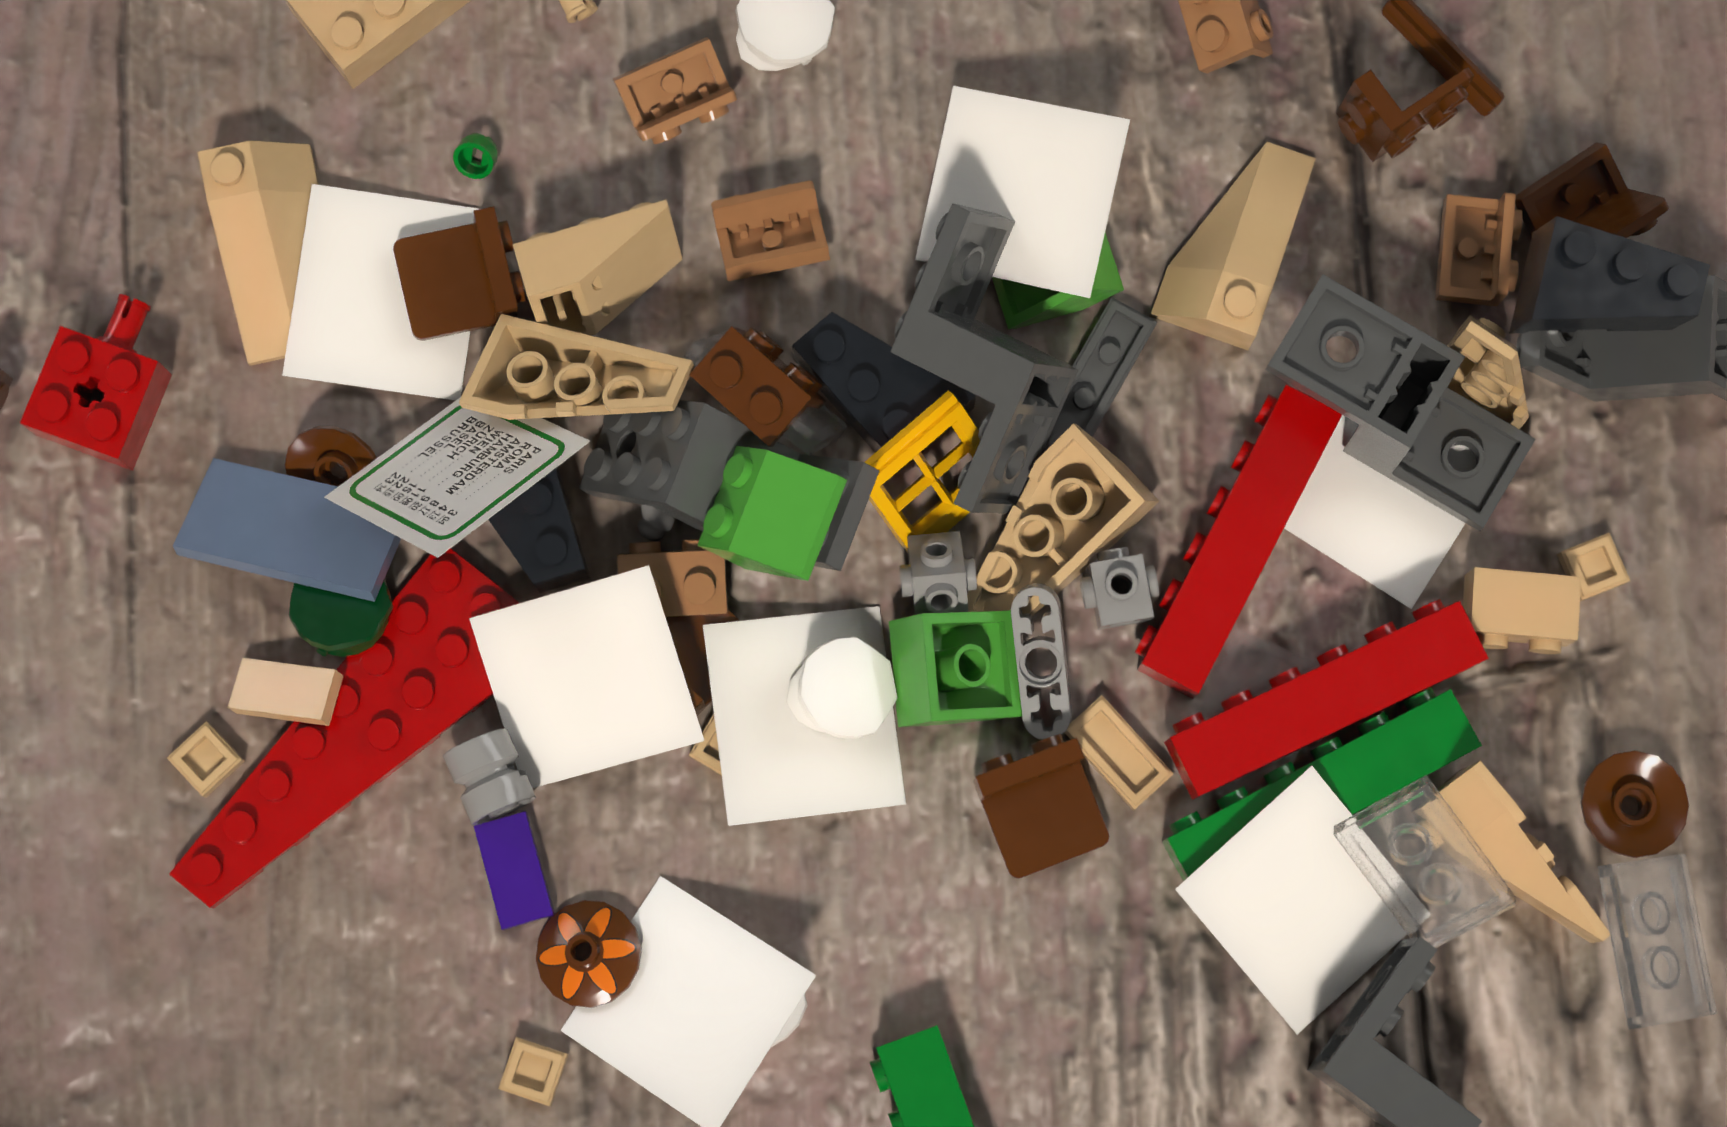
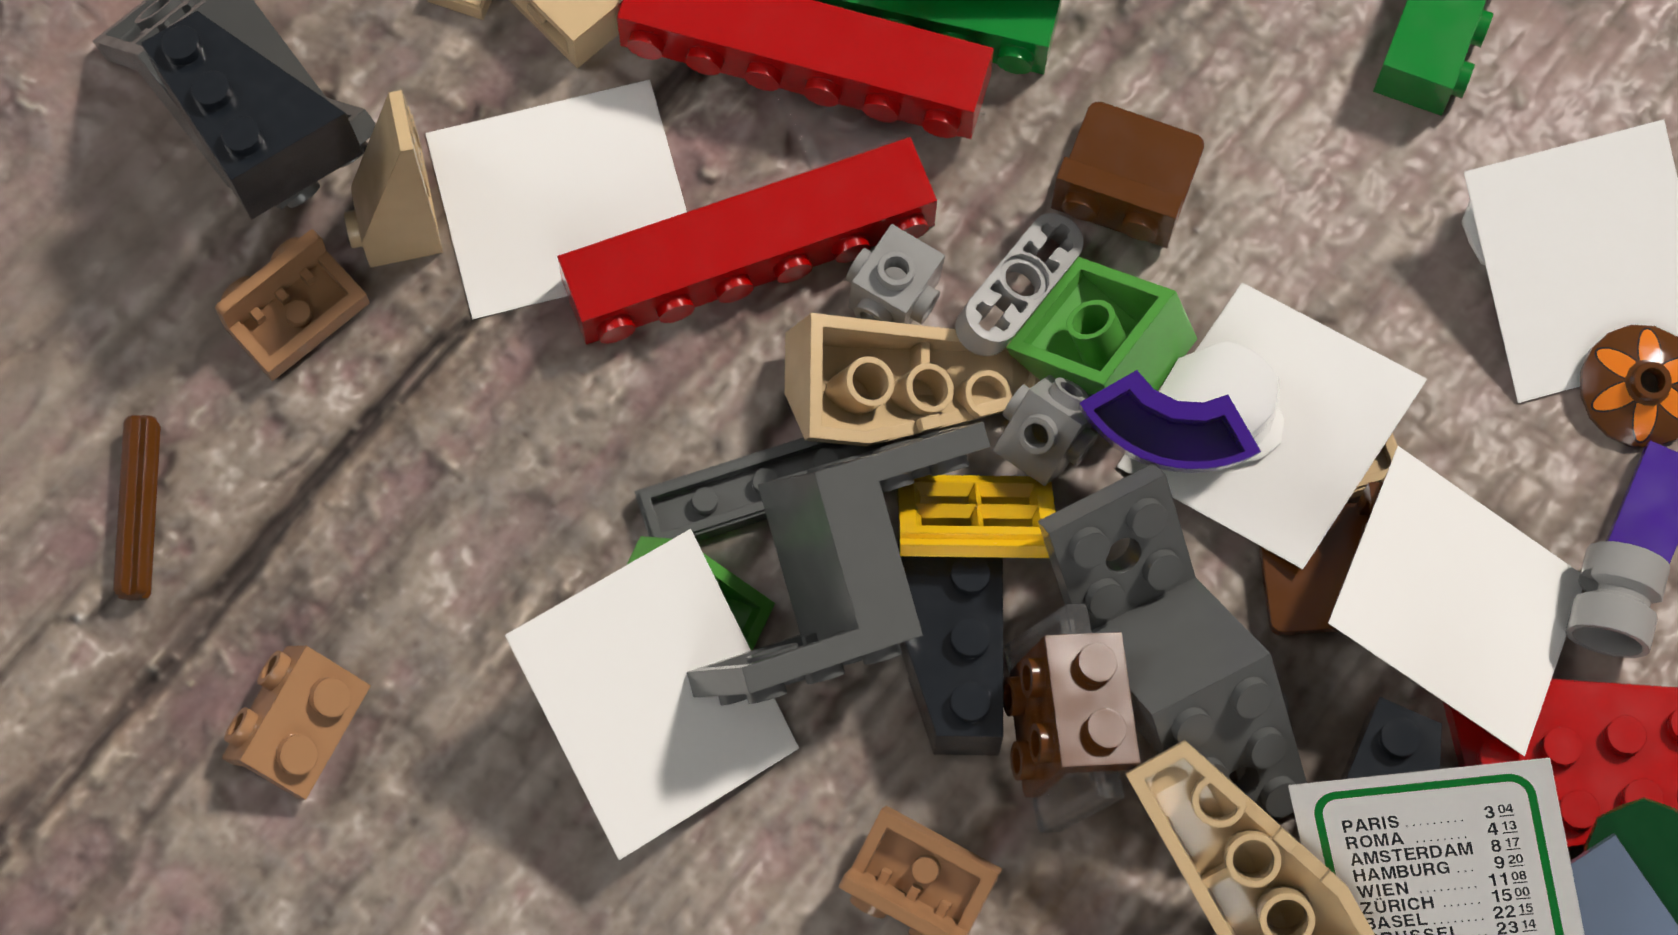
camera: 140 degrees left, 10 degrees down
medium nougat bracket [617,539,728,617] -> none
bright green slope [698,446,847,581] -> none
tan tile [1063,695,1174,811] -> none
tan wedge [1150,142,1316,350] -> none
dark grey bracket [1265,274,1536,531] -> none
reddish brown bracket [1336,68,1474,162] -> none
reddish brown bracket [1515,142,1669,238] -> none
none -> dark purple brick [1079,370,1261,473]

